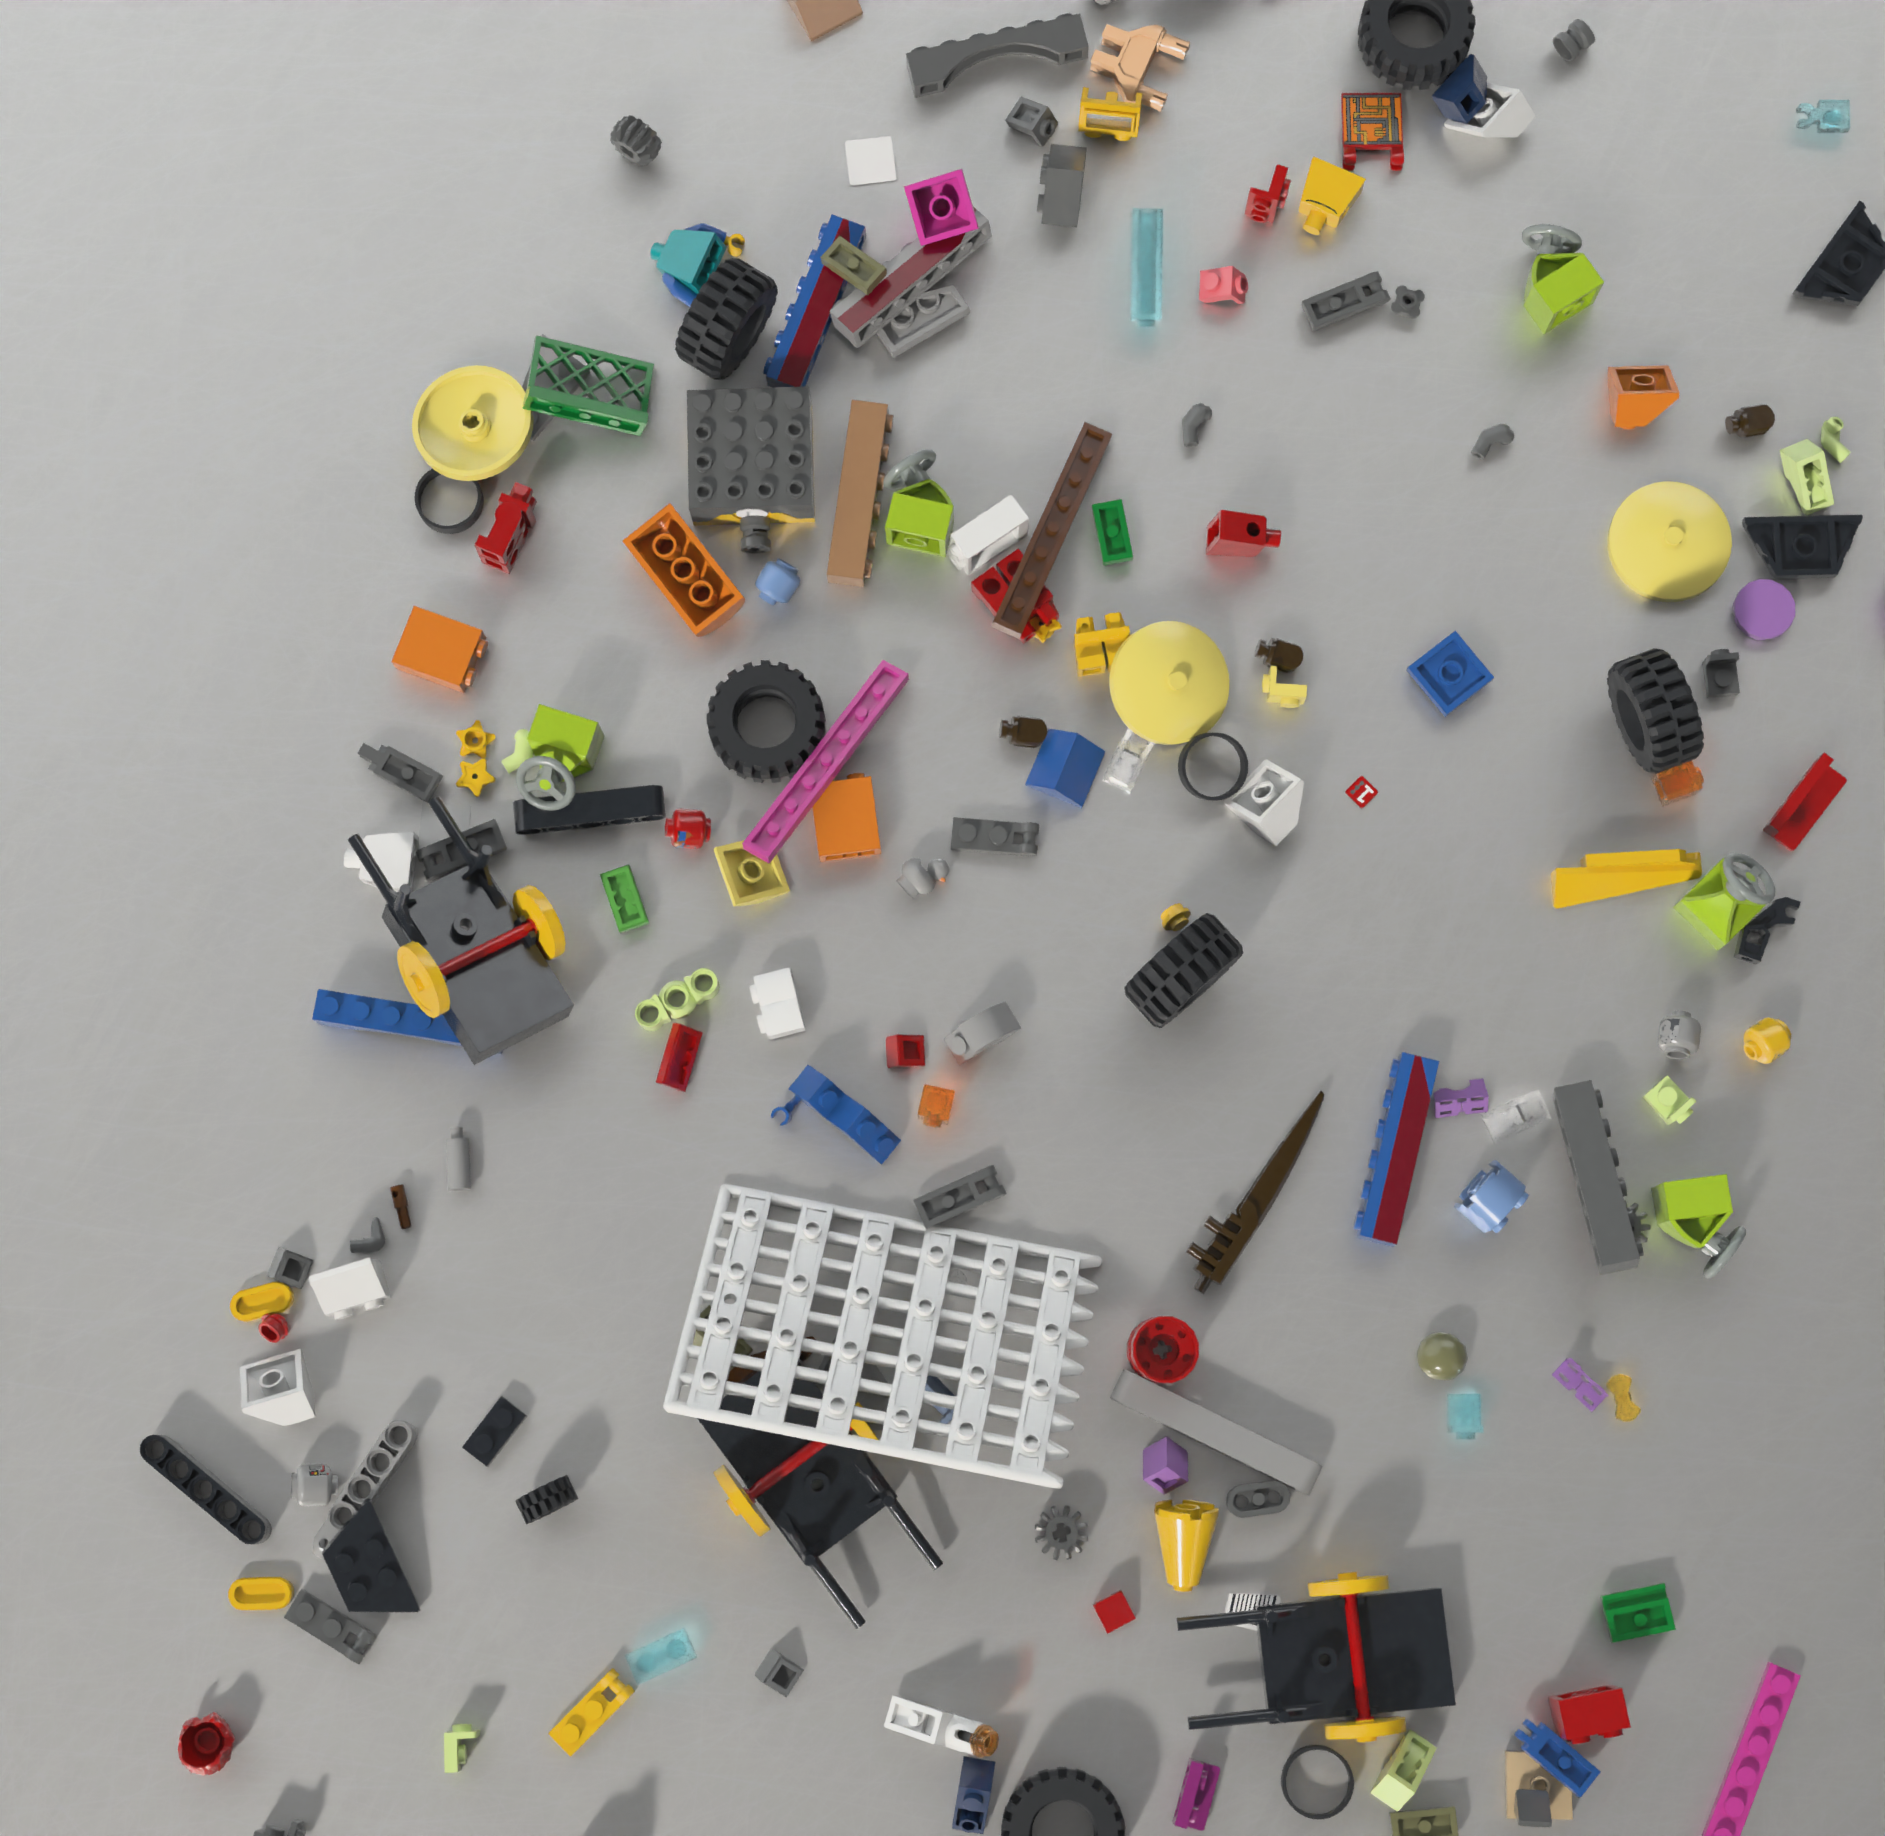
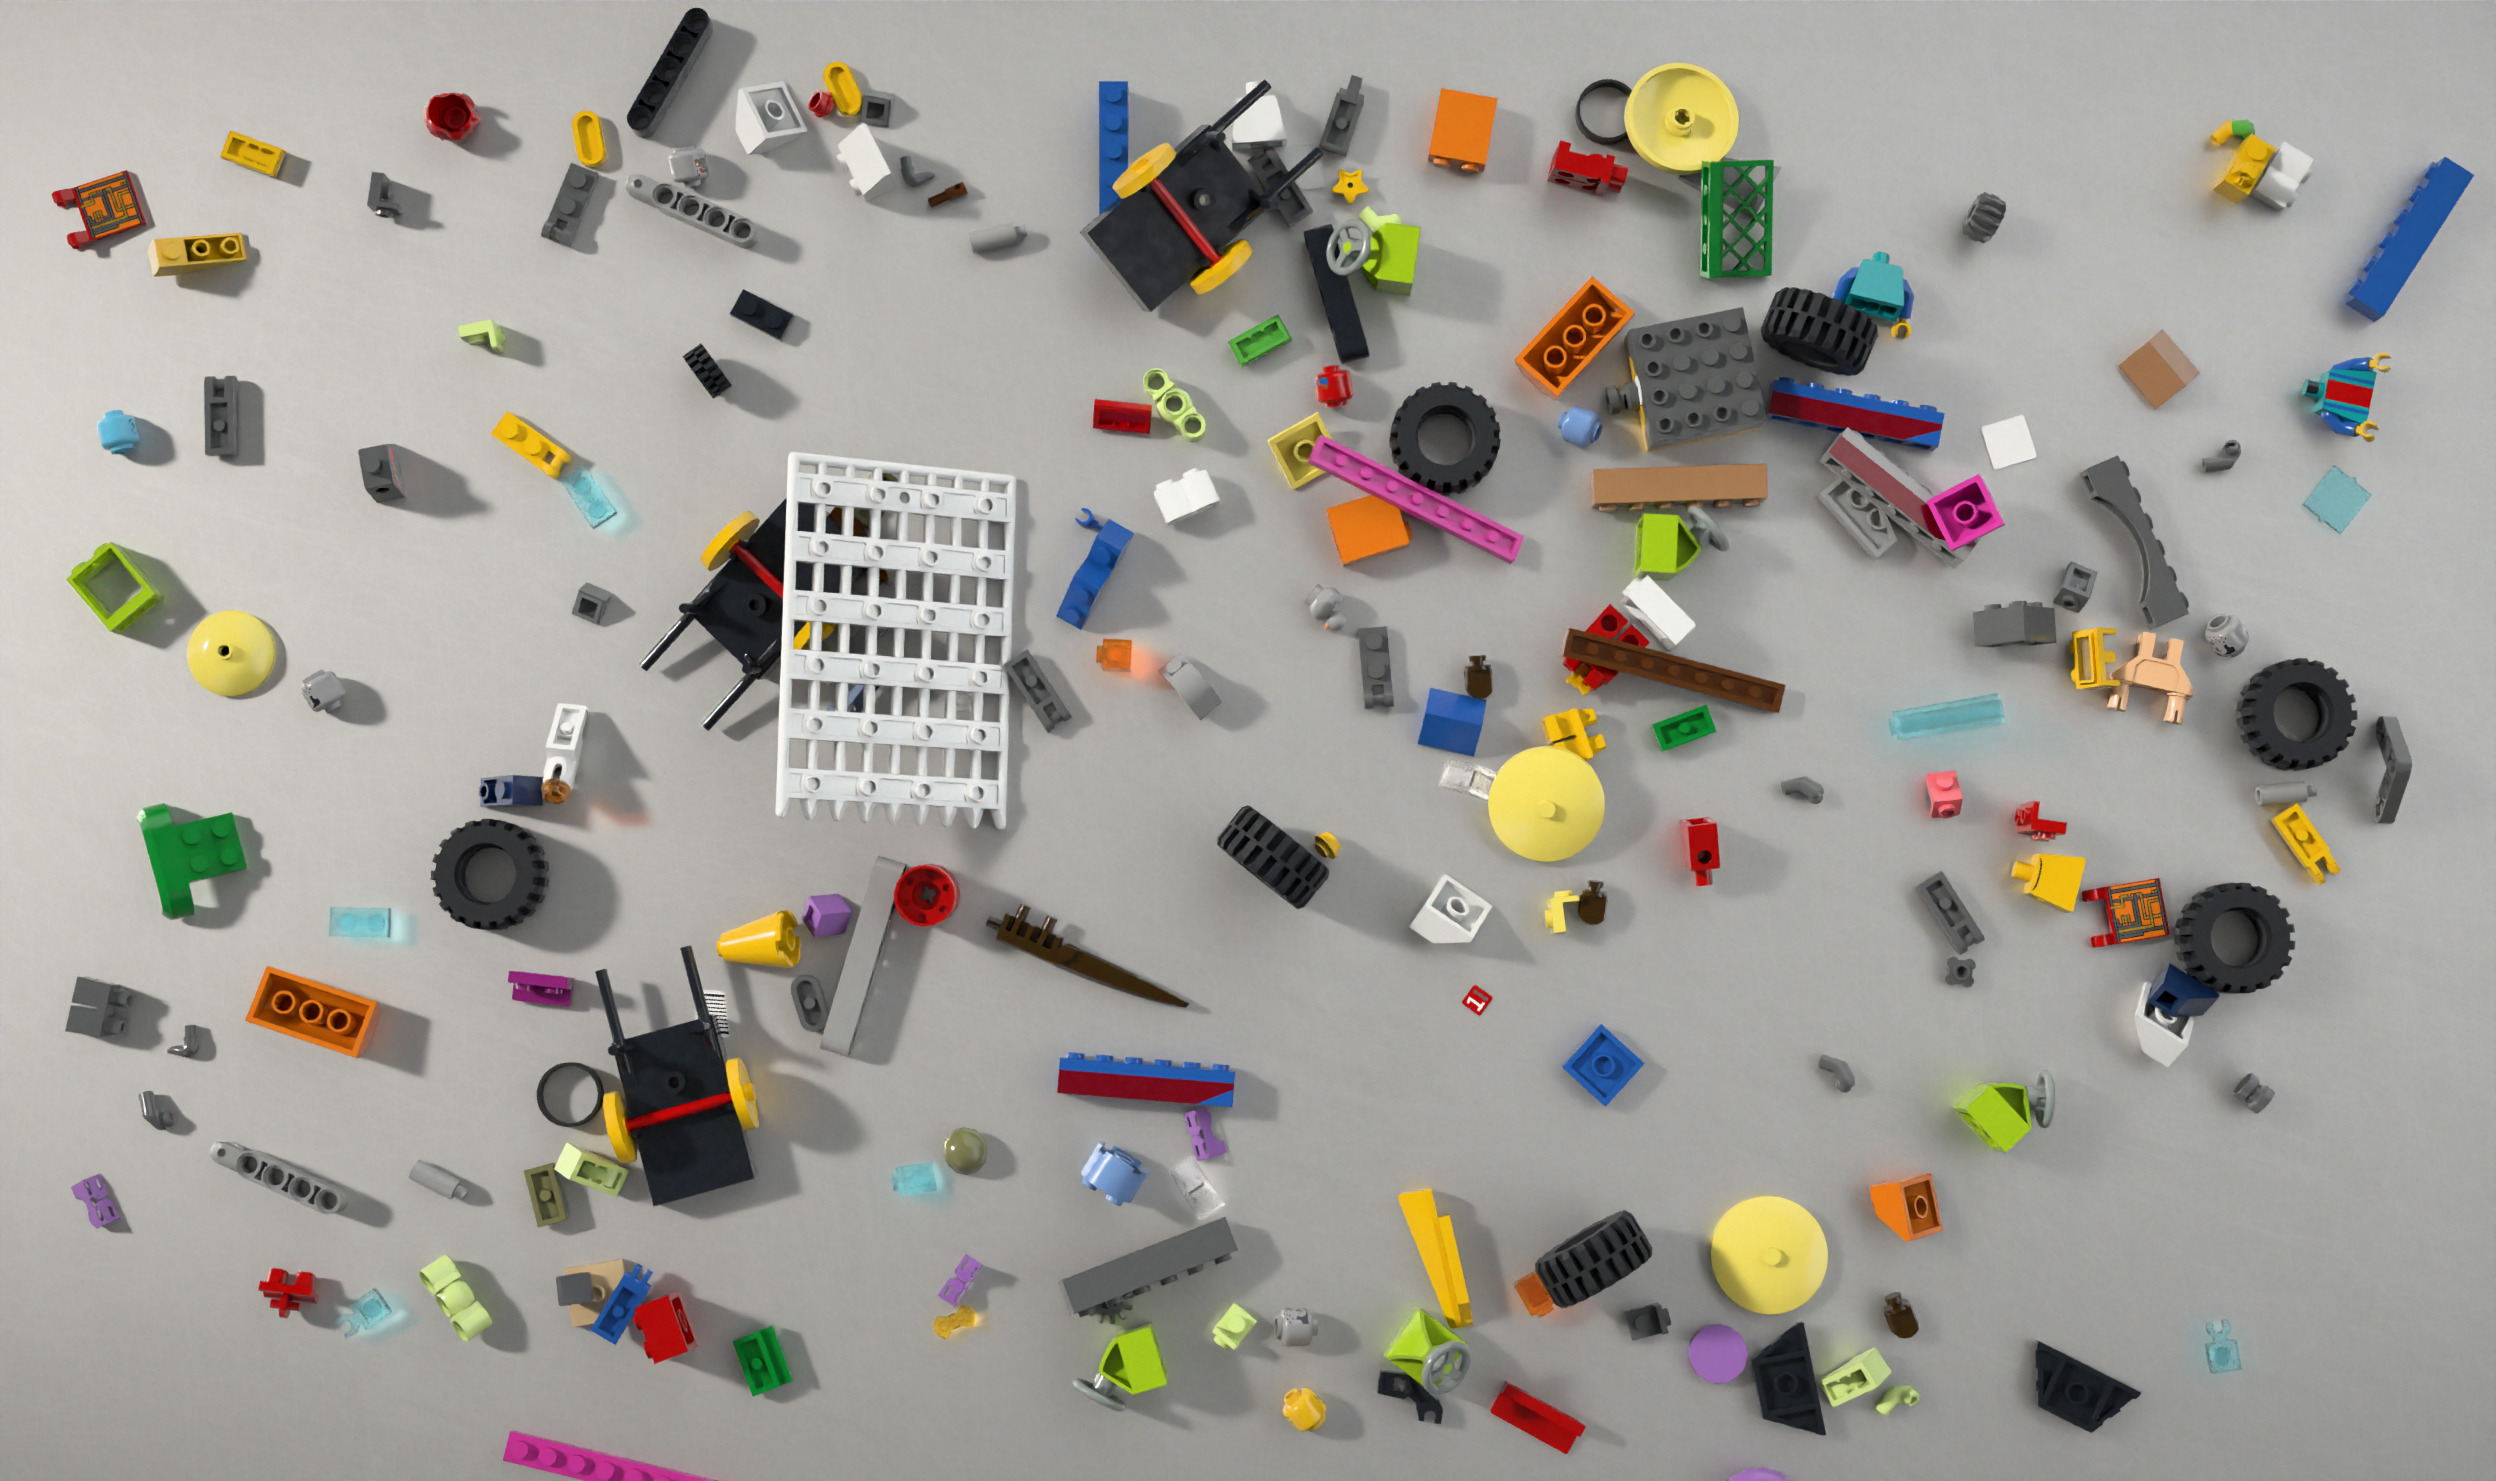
camera: 75 degrees right, 5 degrees up
black wing [322,1498,420,1612] -> none
yellow plate [456,720,496,758] -> none
olive plate [820,236,887,295] -> none
red slope [886,1034,925,1068] -> none
dark grey gear [1035,1505,1088,1560] -> none
red slope [1092,1590,1136,1634] -> none
black tyre [1178,733,1248,801] -> none

